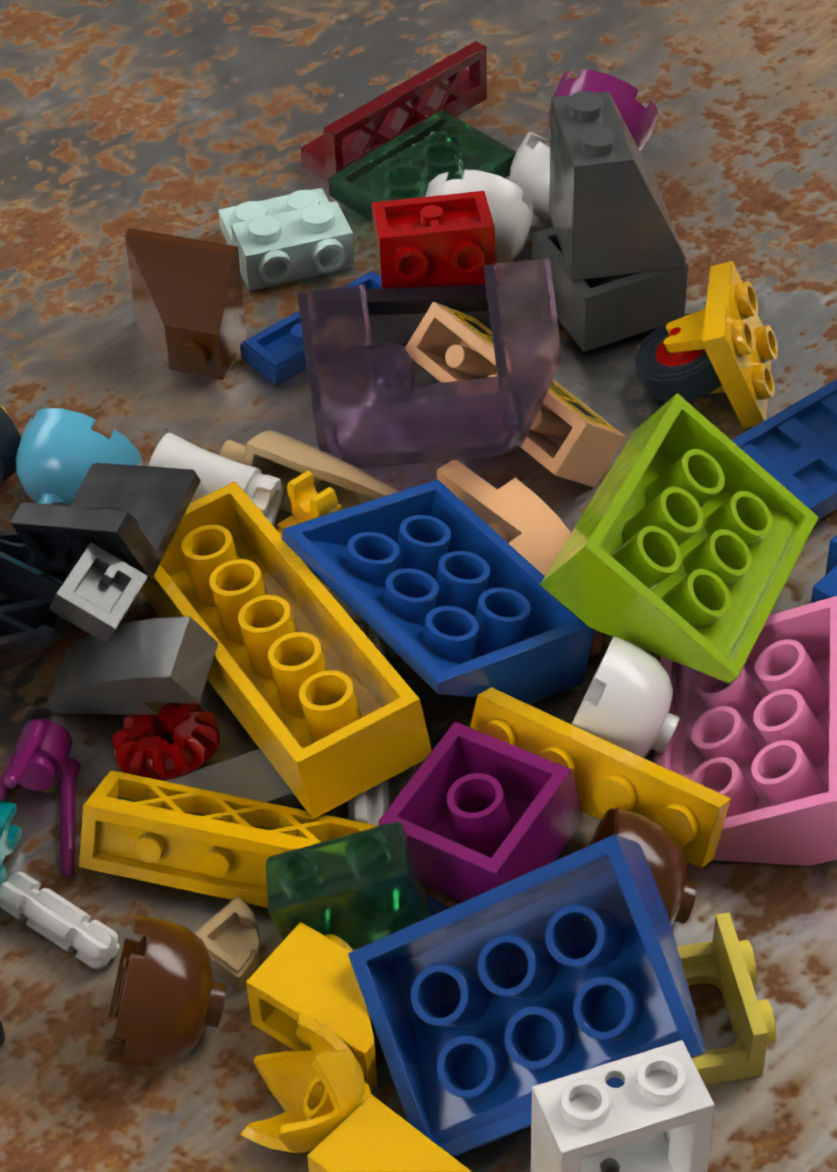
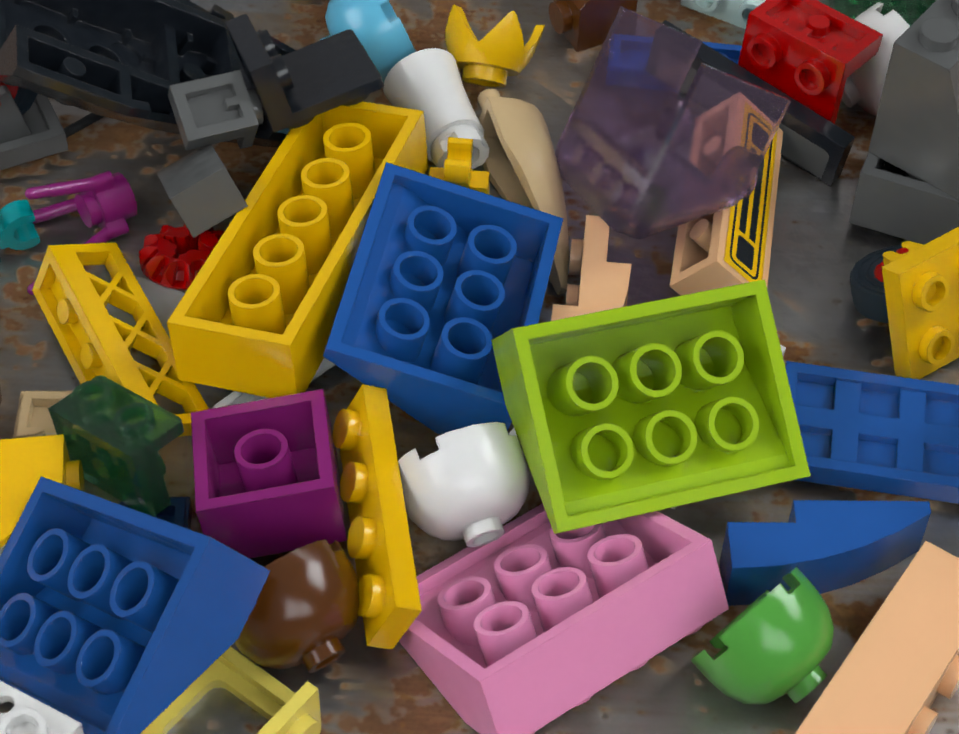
camera: 45 degrees right, 5 degrees up
none -> yellow piece [445,4,545,88]

